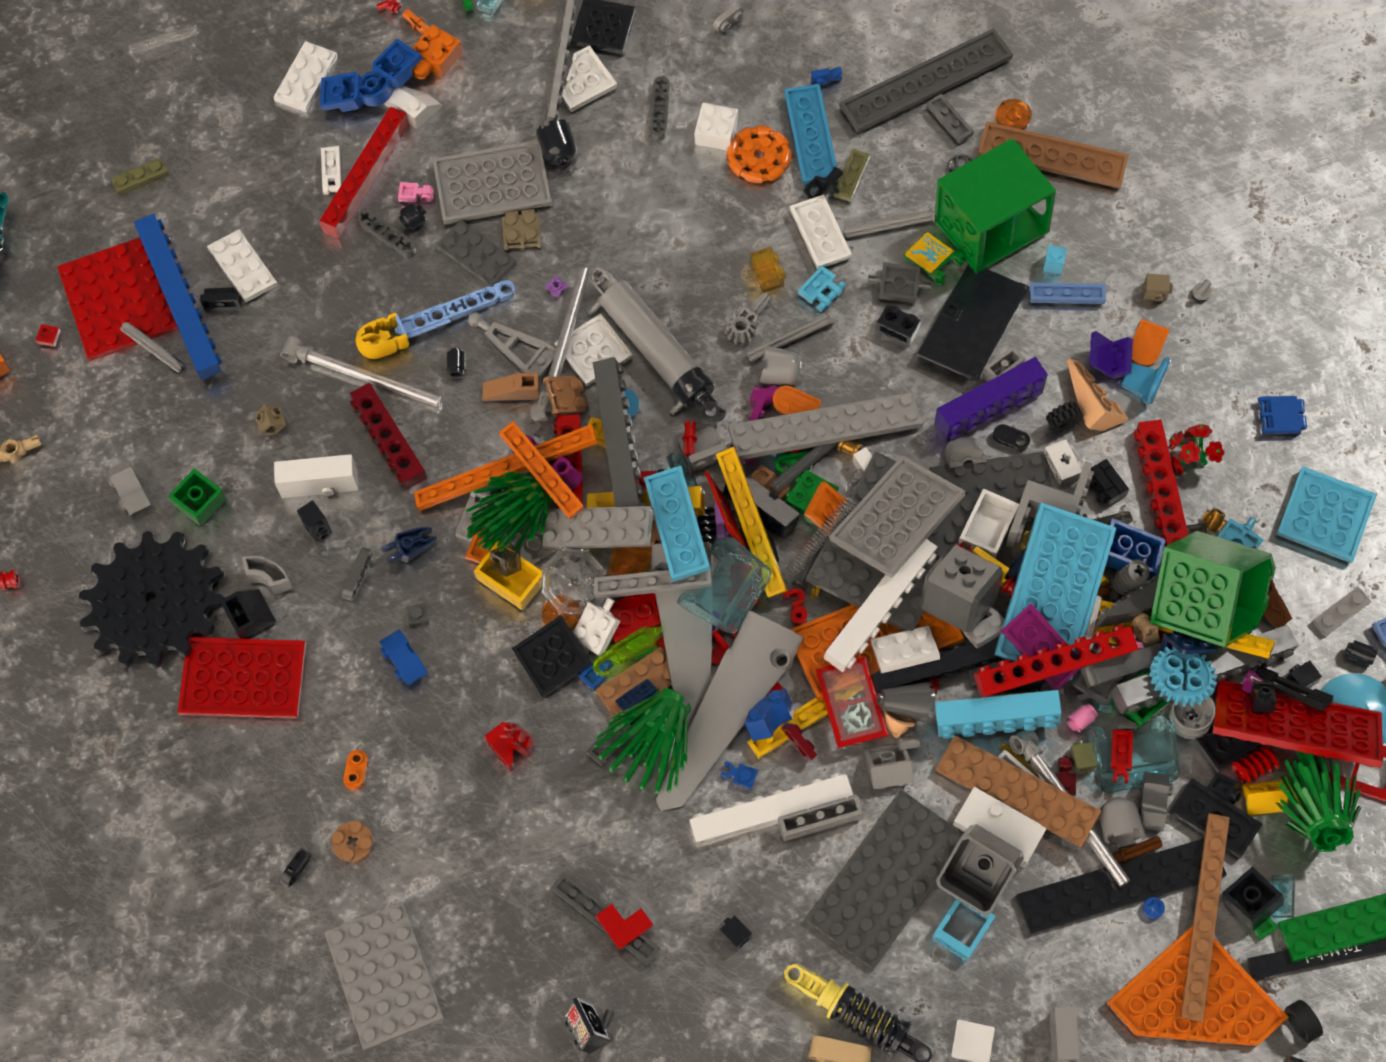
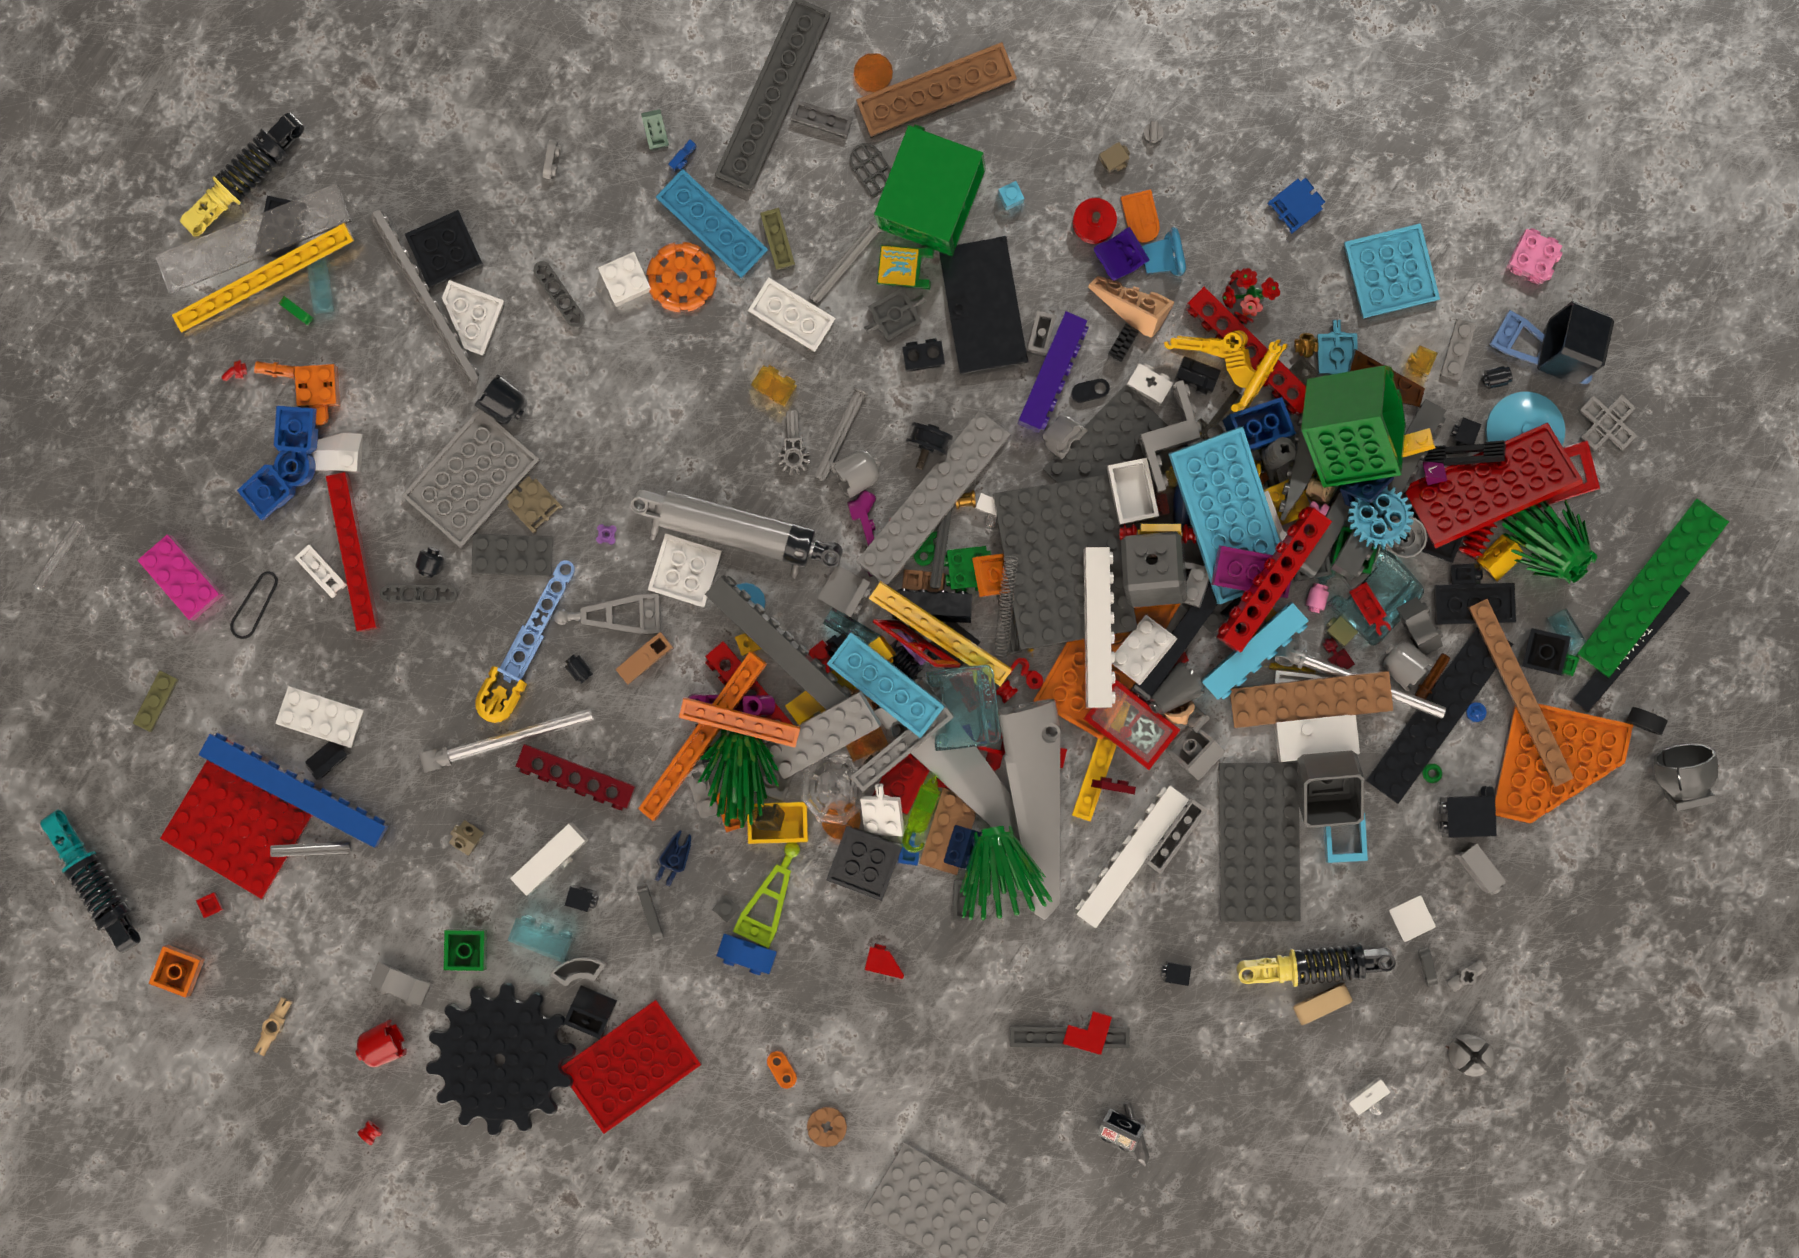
camera: 40 degrees left, 20 degrees up
white plate [273,41,338,113] -> none
black piece [279,848,312,887] -> none
bright pink plate [398,182,434,203] -> none
red plate [500,722,534,756] -> none
flat silver piece [530,267,590,423] -> none
medium nougat plate [543,376,589,415] -> none
red axle [682,420,697,458] -> none
blue plate [720,762,759,791] -> none
blue brick [745,689,794,741] -> none
orange window [772,385,822,415] -> none
medium azure plate [798,265,846,312] -> none
black bracket [803,167,843,199] -> none
light grey plate [829,455,965,578] -> none
medium blue plate [1029,283,1106,304] -> none
black brick [1249,680,1277,713] -> none
none -> dark pink brick [137,534,224,621]
none -> black piece [230,571,278,639]
none -> red cylinder [355,1019,407,1068]
none -> clear light blue piece [507,914,576,963]
none -> sand green tile [641,109,669,149]
none -> lime plate [733,842,800,948]
none -> black wheel [906,422,953,470]
none -> red wheel [994,679,1019,704]
none -> red wheel [1073,198,1117,244]
none -> clear red plate [1156,494,1170,516]
none -> yellow piece [1164,330,1288,412]
none -> clear yellow brick [1407,345,1438,378]
none -> green plate [1422,764,1442,783]
none -> black container [1437,786,1497,838]

